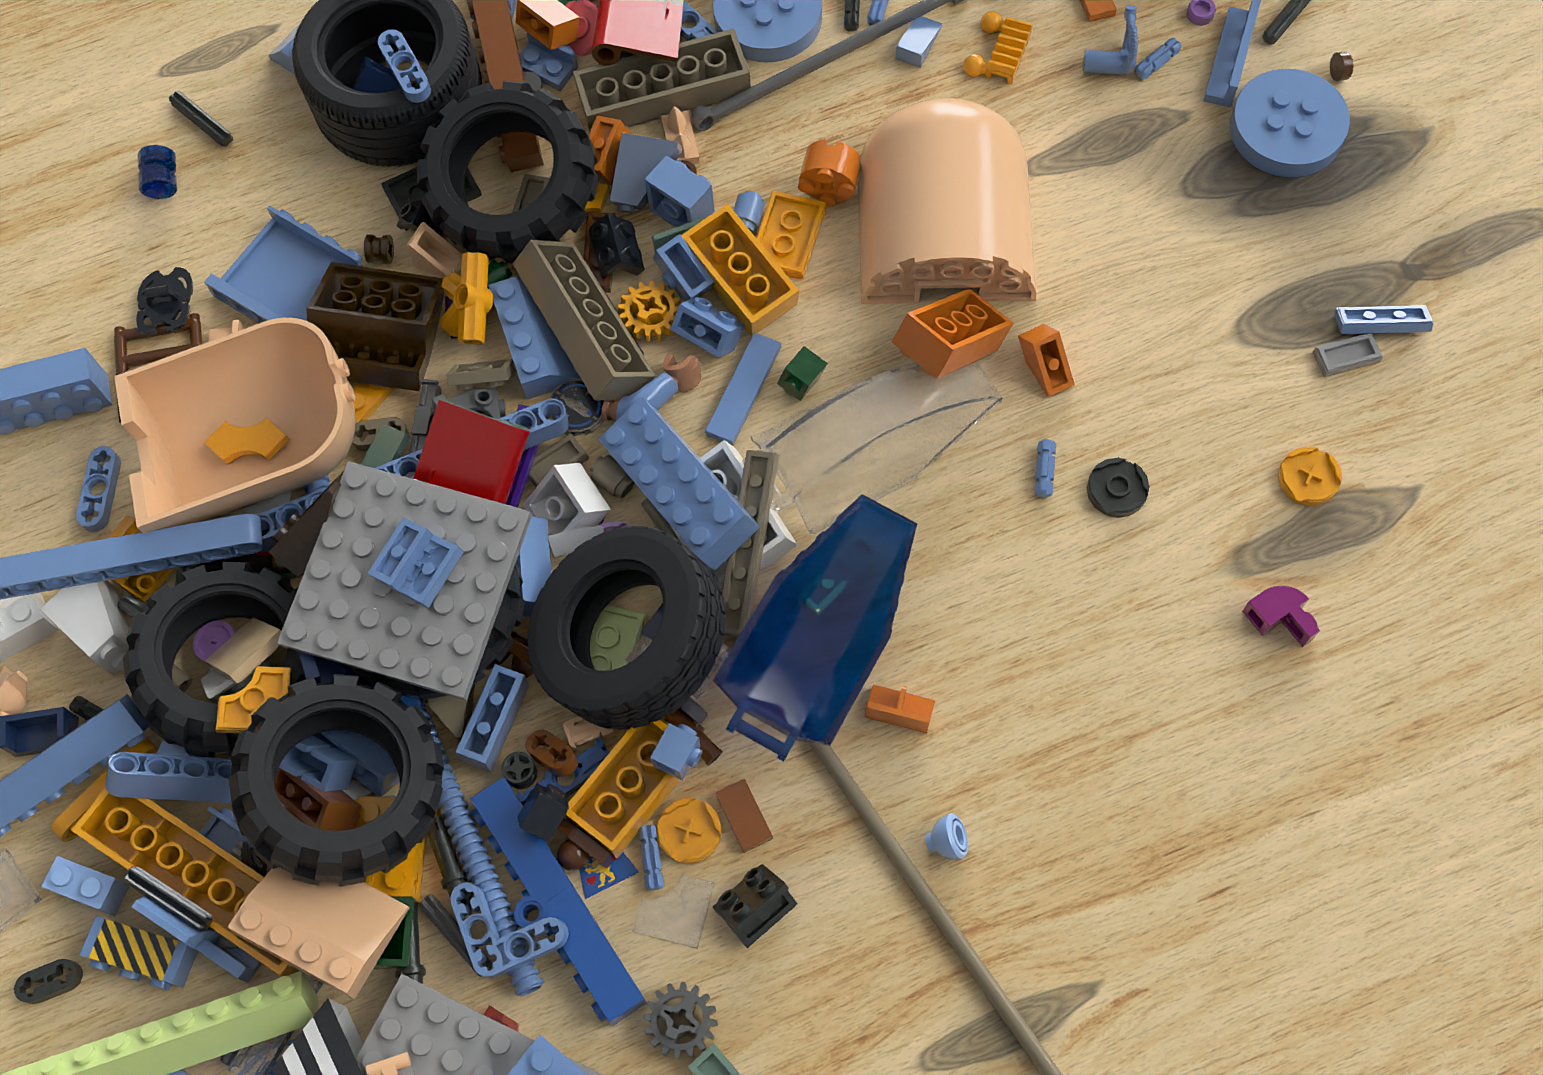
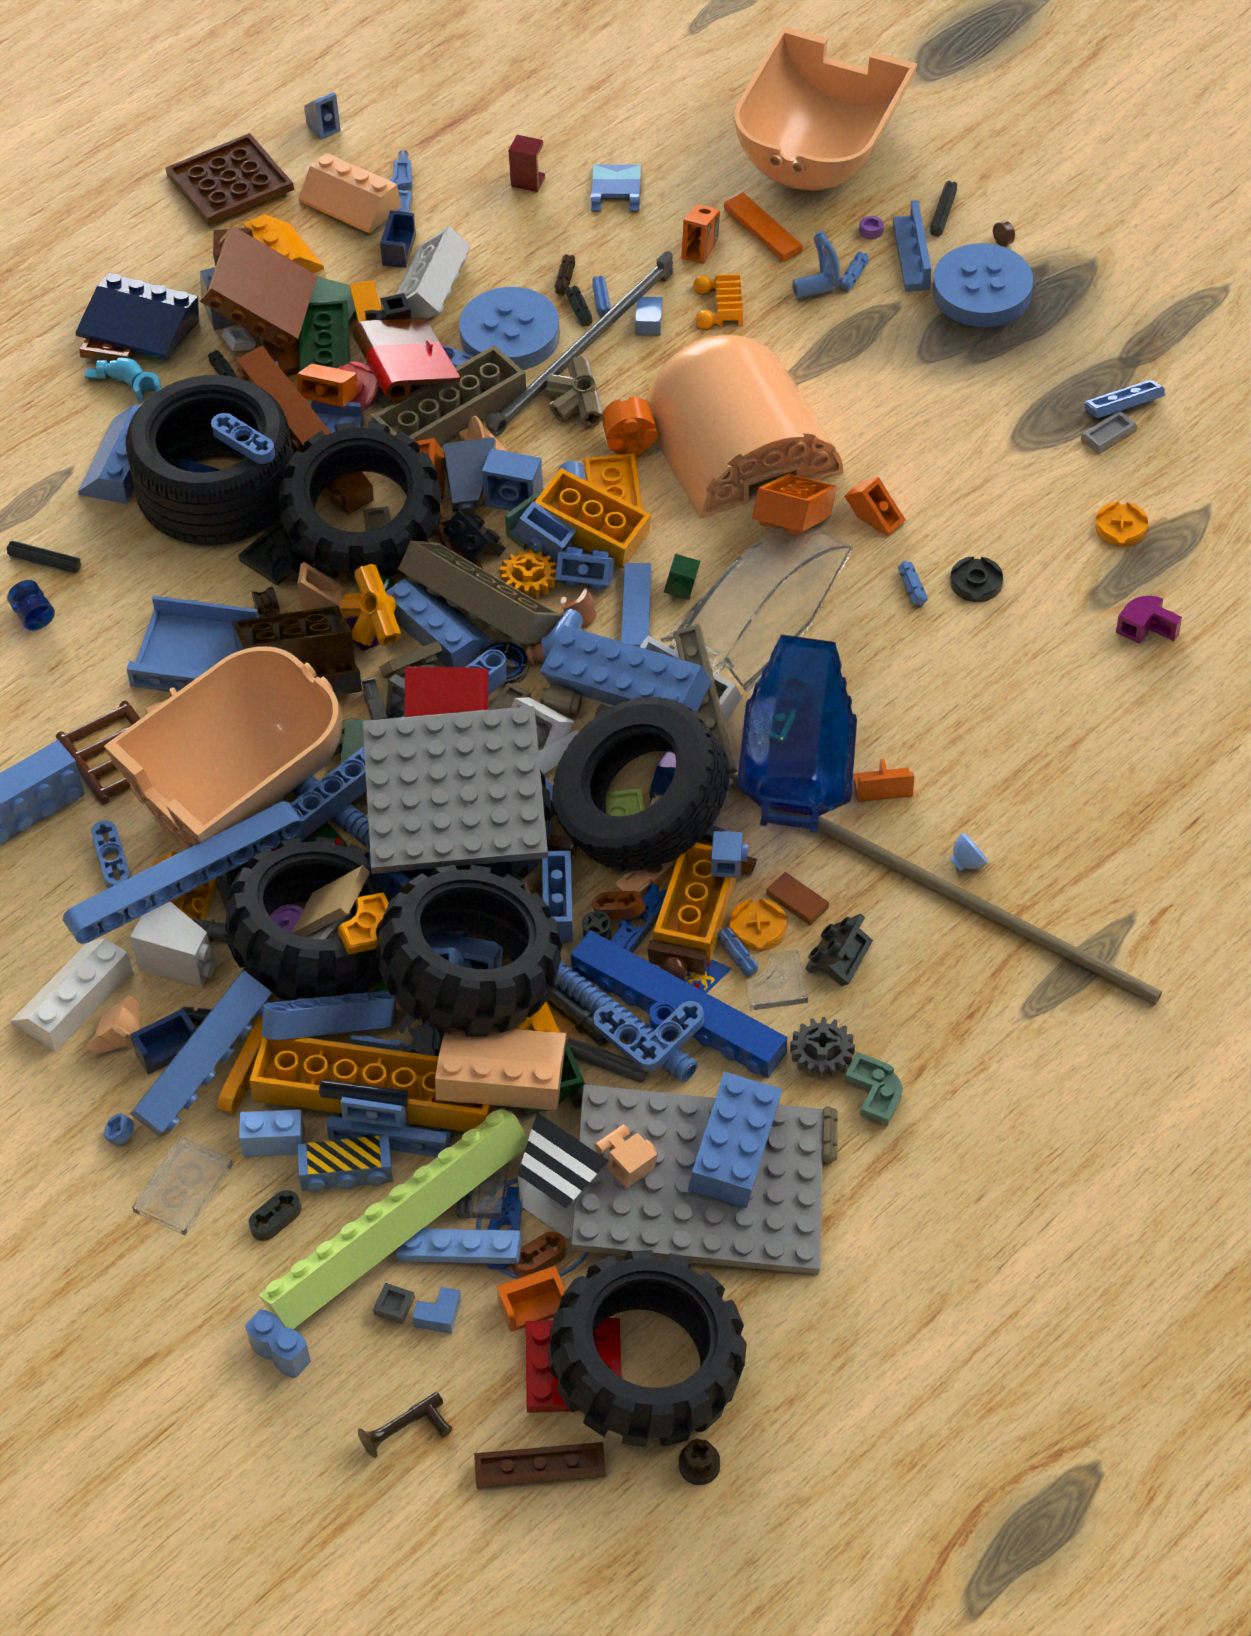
camera: 25 degrees left, 15 degrees down
black shield [136,267,193,335] -> none
light orange tile [204,417,290,464] -> none
dark brown slope [269,469,345,578] -> none
medium blue slope [367,517,464,608] -> none
black brick [517,783,569,842] -> none
none -> dark tan piece [546,356,603,427]

